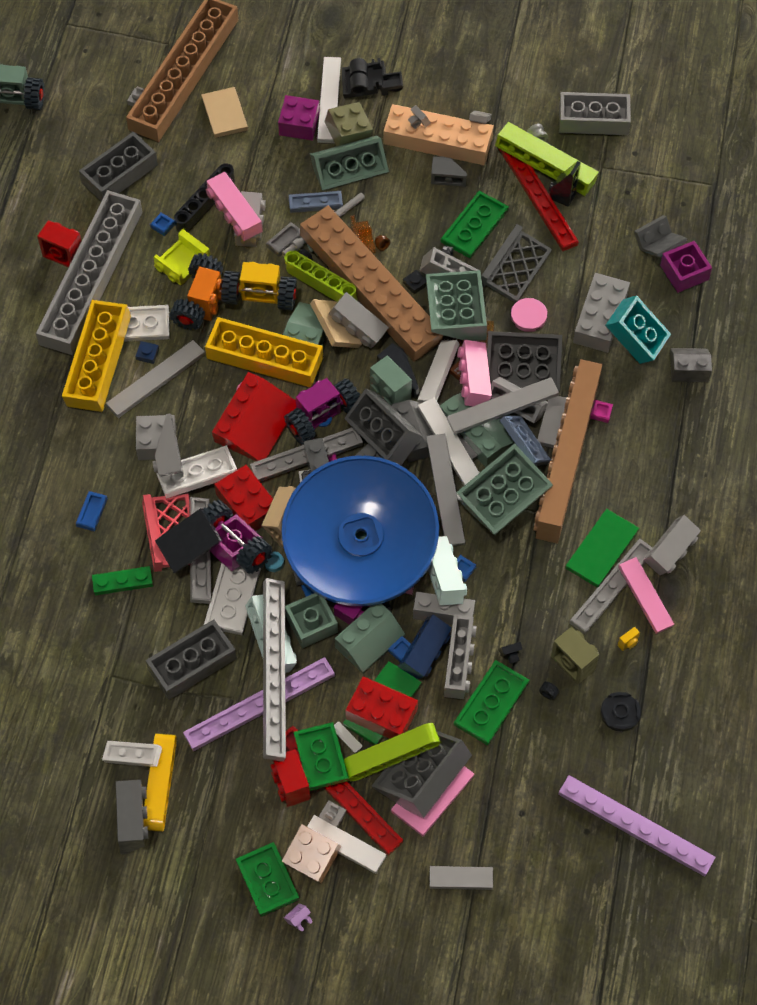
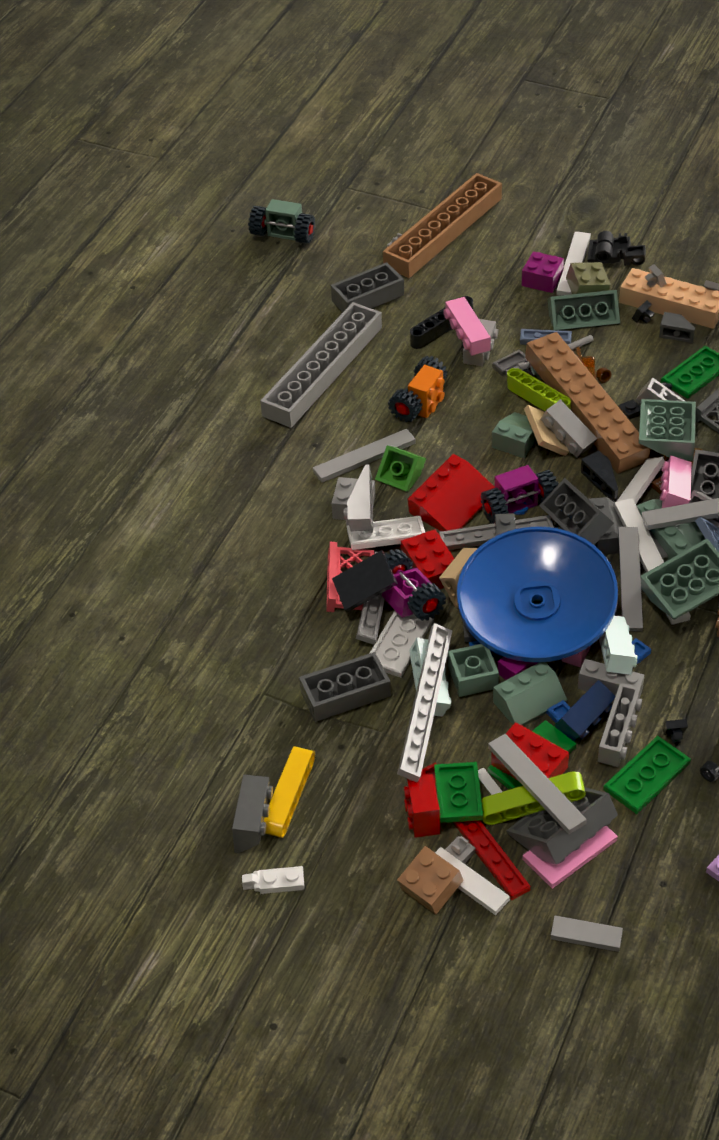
camera: 15 degrees right, 15 degrees down
red brick [37,220,82,268] -> none
yellow brick [62,300,131,412] -> none
blue tile [76,491,108,532] -> none
green plate [92,566,153,596] -> none
white plate [102,741,162,767] -> none
white tile [124,305,170,341] -> none
dark blue plate [135,341,159,364] -> none
blue tile [150,213,175,236] -> none
neon yellow panel [153,229,210,286] -> none
lavender plate [183,657,335,751] -> none
tan tile [201,87,248,138] -> none
yellow brick [205,317,323,388] -> none
brick [221,262,297,311] -> none
green plate [236,842,299,917] -> none
medium azure tile [265,552,284,572] -> none
lavender tile [284,904,312,931] -> none
sand green brick [370,355,412,405] -> none
none -> white hinge [242,866,305,894]
none -> bright green slope [375,445,426,492]
none -> light grey tile [488,734,587,834]
none -> black tile [632,300,654,324]

